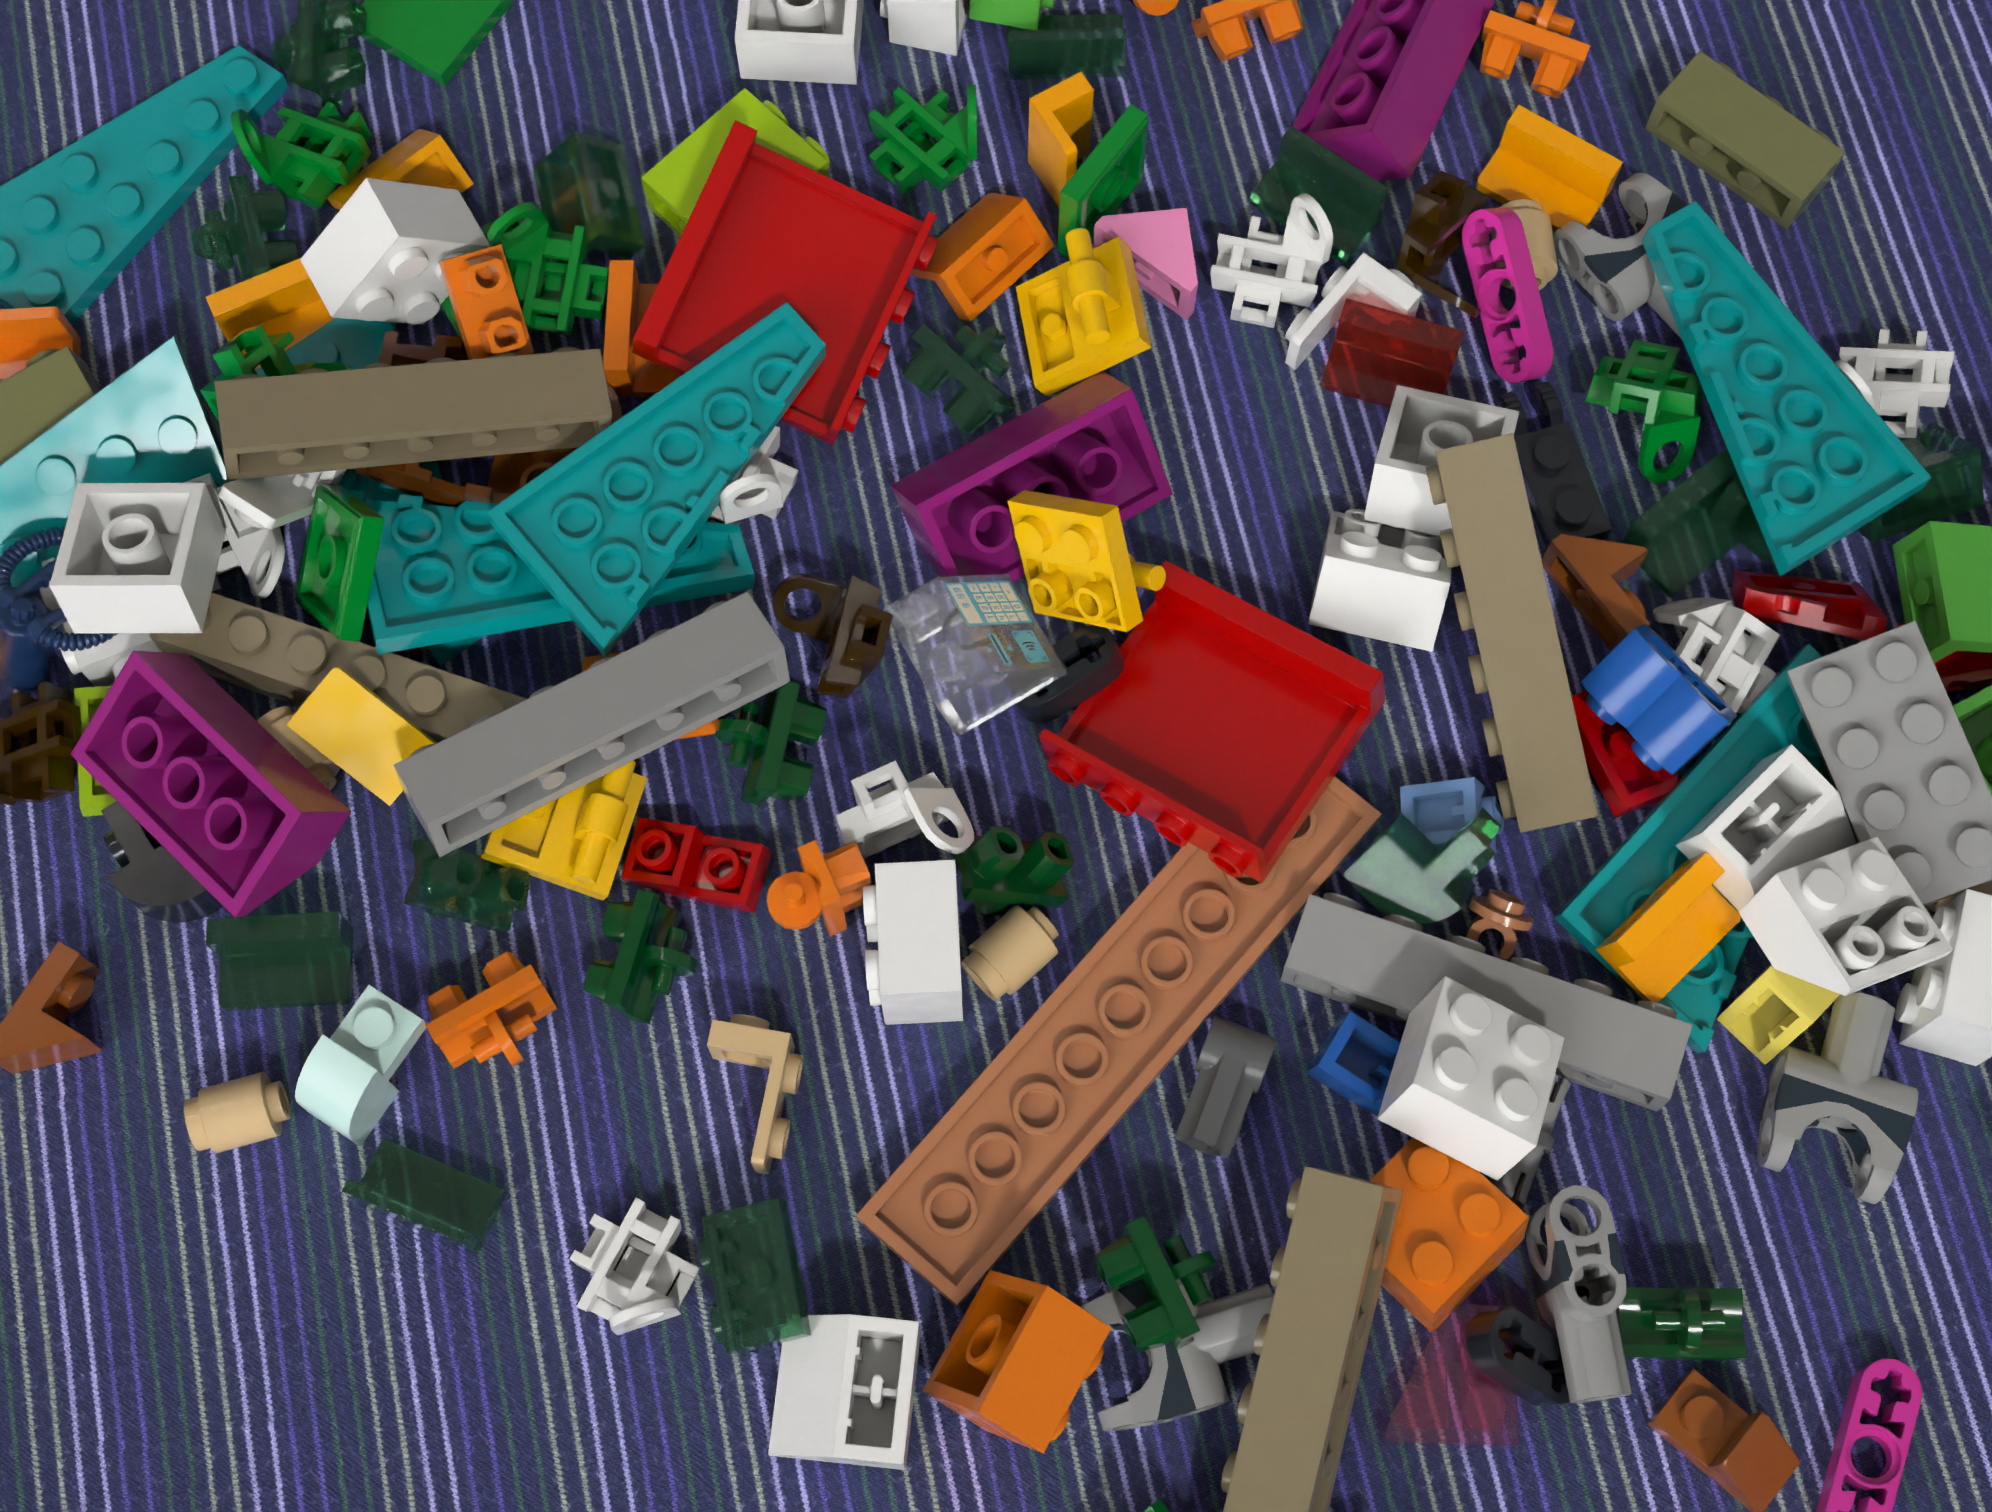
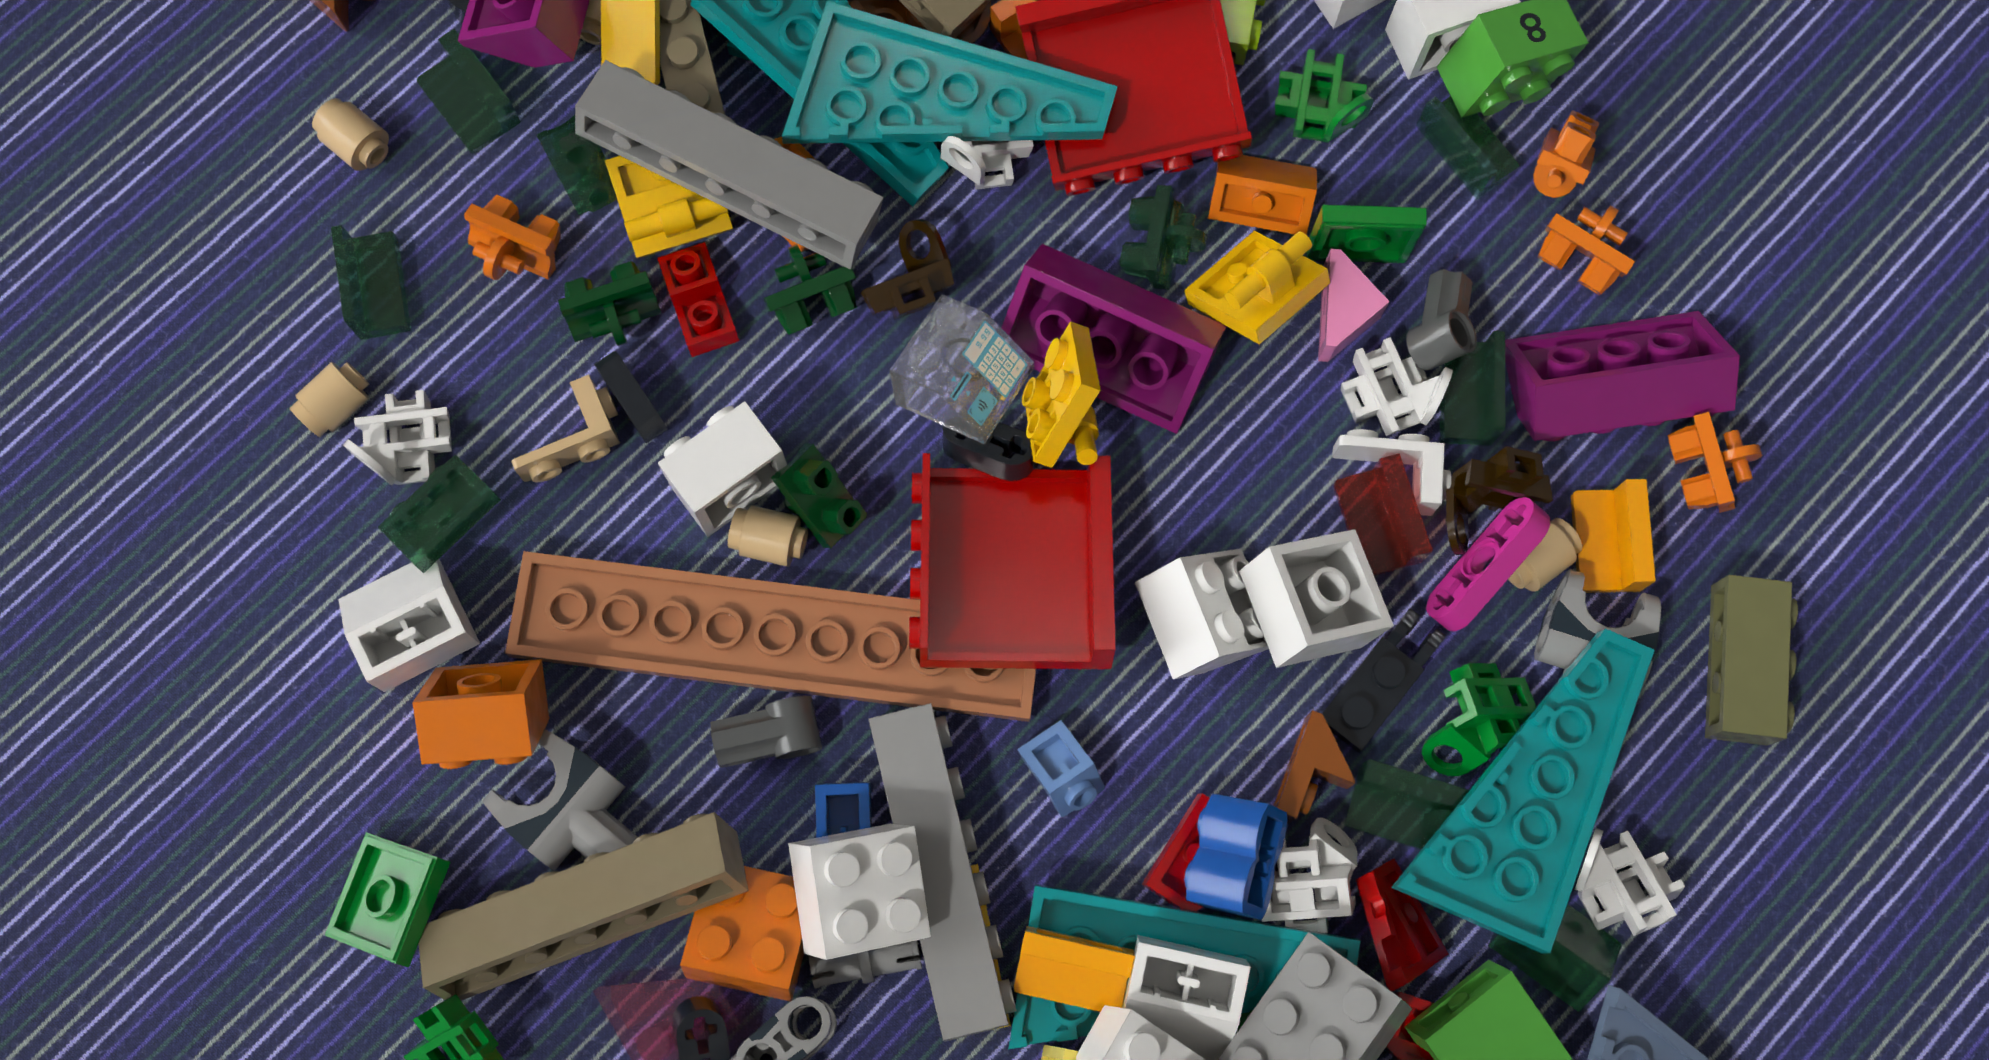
camera: 55 degrees right, 5 degrees up
light aqua brick [295,985,426,1147] -> none
orange hips [766,840,872,937] -> none
white piece [836,760,974,859] -> none
light orange panel [1028,72,1094,207] -> none
dark green hips [1093,1216,1217,1353] -> none
clear green brick [1342,808,1501,923] -> none
dark tan brick [1426,433,1598,833] -> none
nougat plate [1466,889,1534,960] -> none
none -> tan brick [290,361,369,437]
none -> black beam [594,350,668,443]
none -> dark grey piece [1407,269,1477,370]

